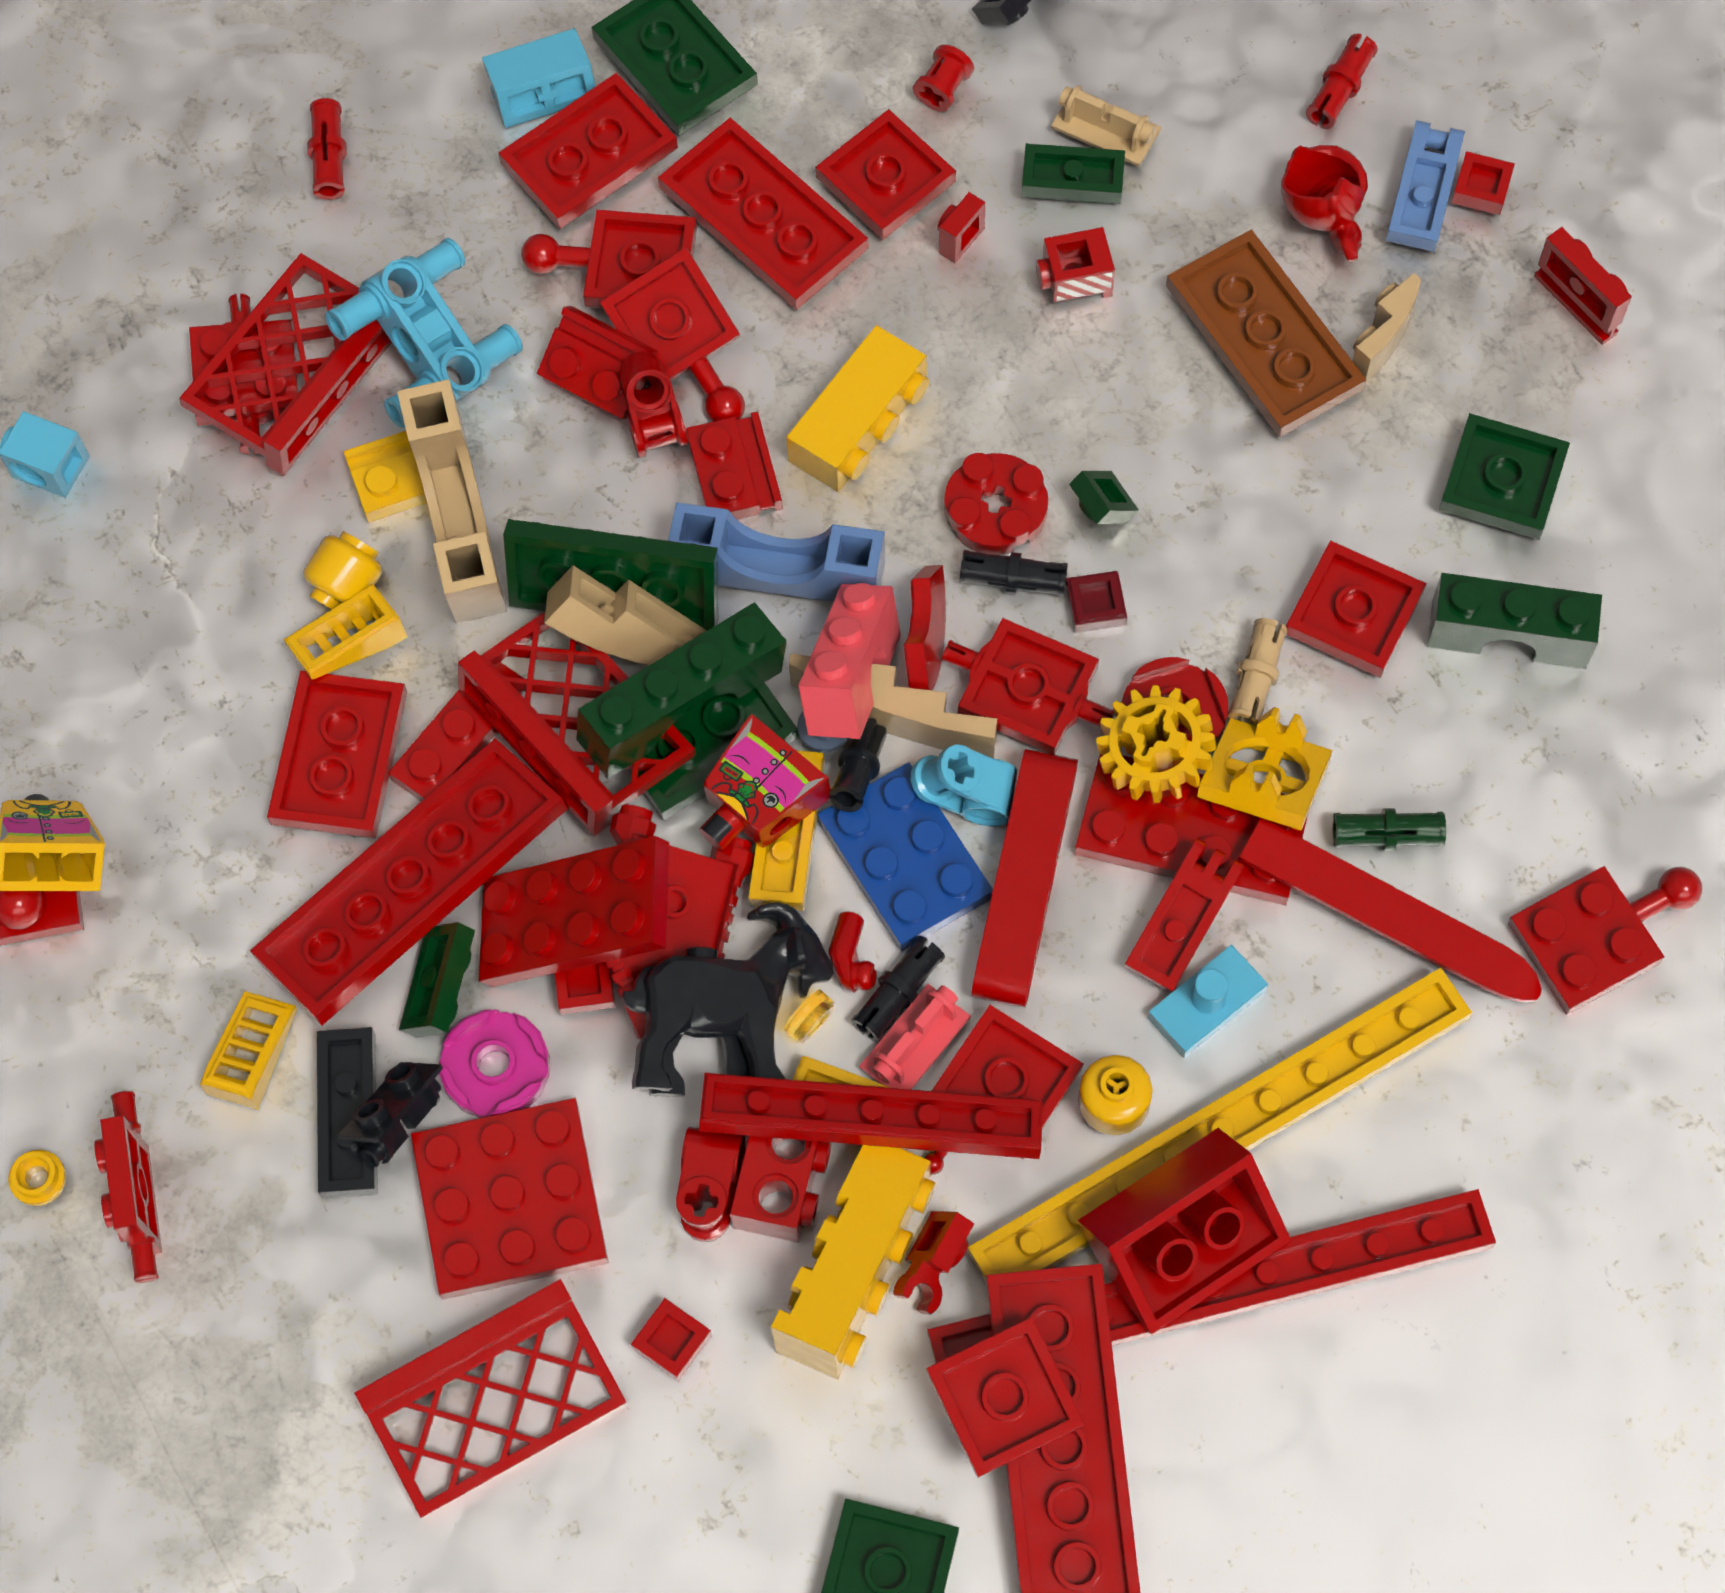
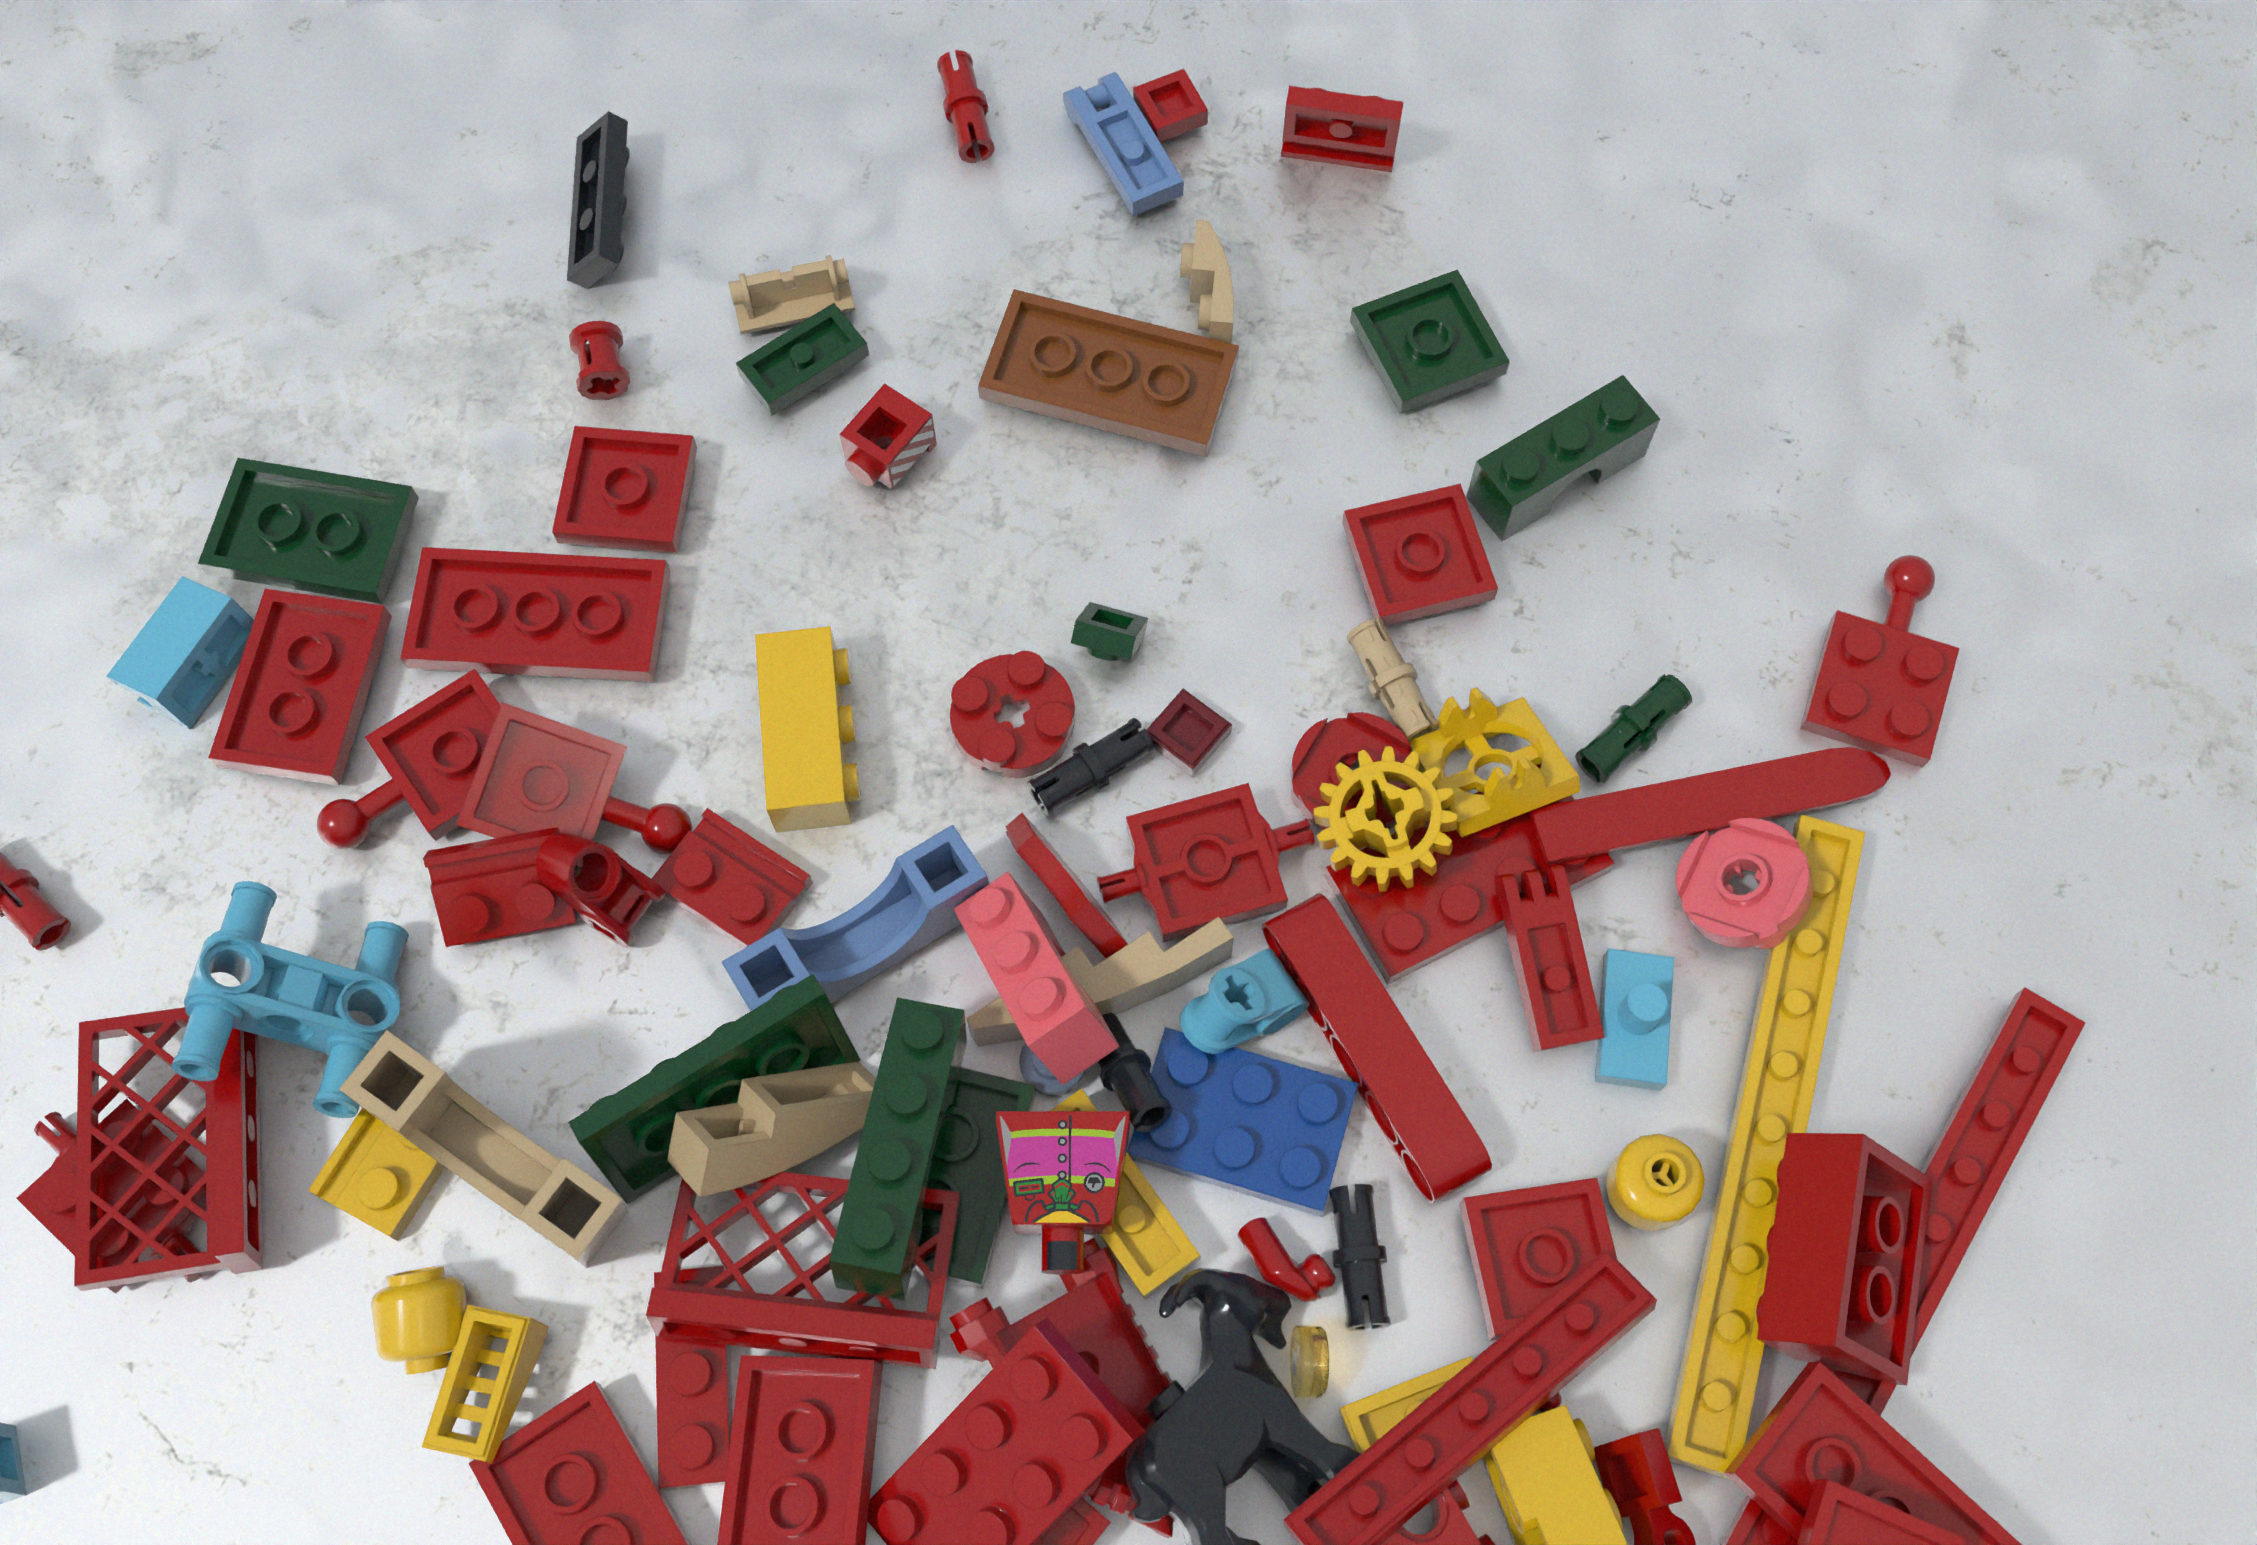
camera: 45 degrees left, 0 degrees up
coral hinge [859,984,971,1089] -> none
red plate [937,192,985,264] -> none
red hair [1281,145,1368,262] -> none
none -> coral plate [1675,818,1814,949]

